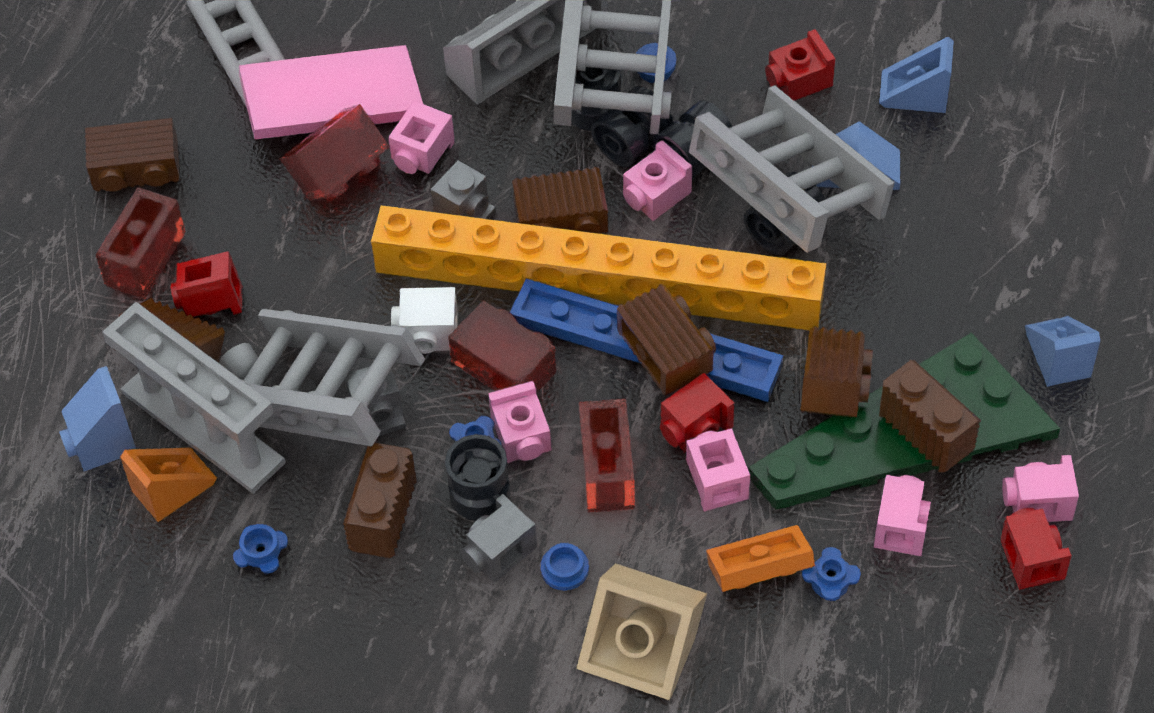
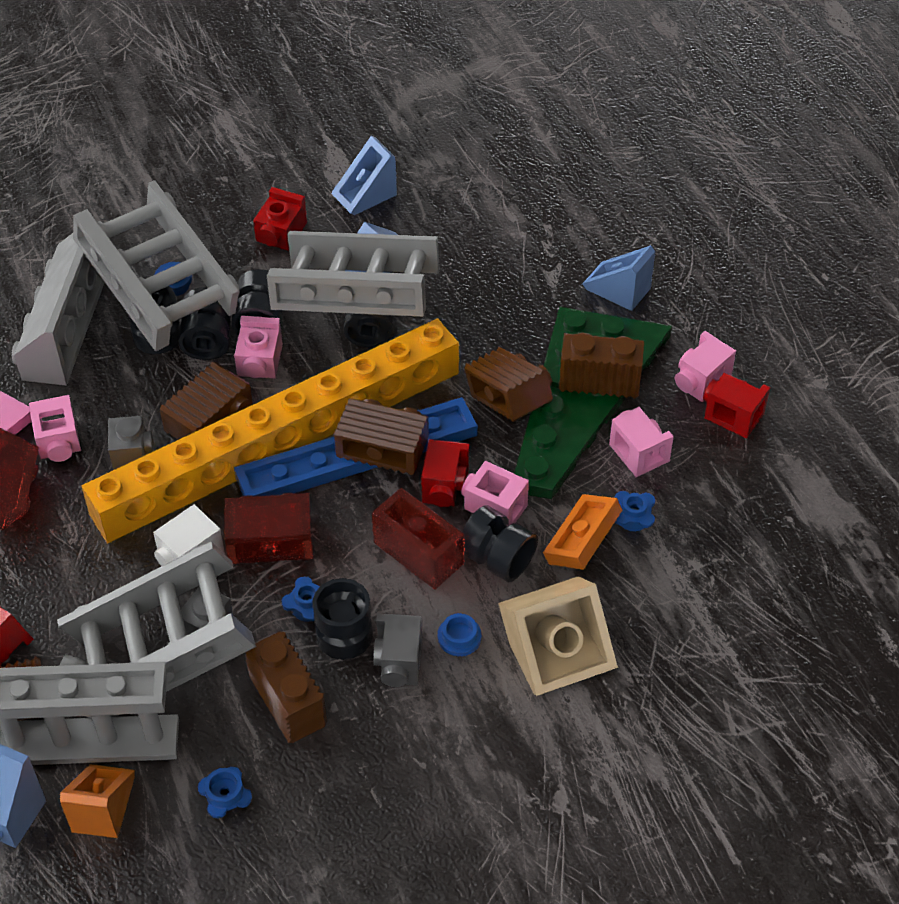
camera: 45 degrees left, 5 degrees down
bright pink brick [488,381,551,463] -> none
none -> black wheel [458,505,538,583]

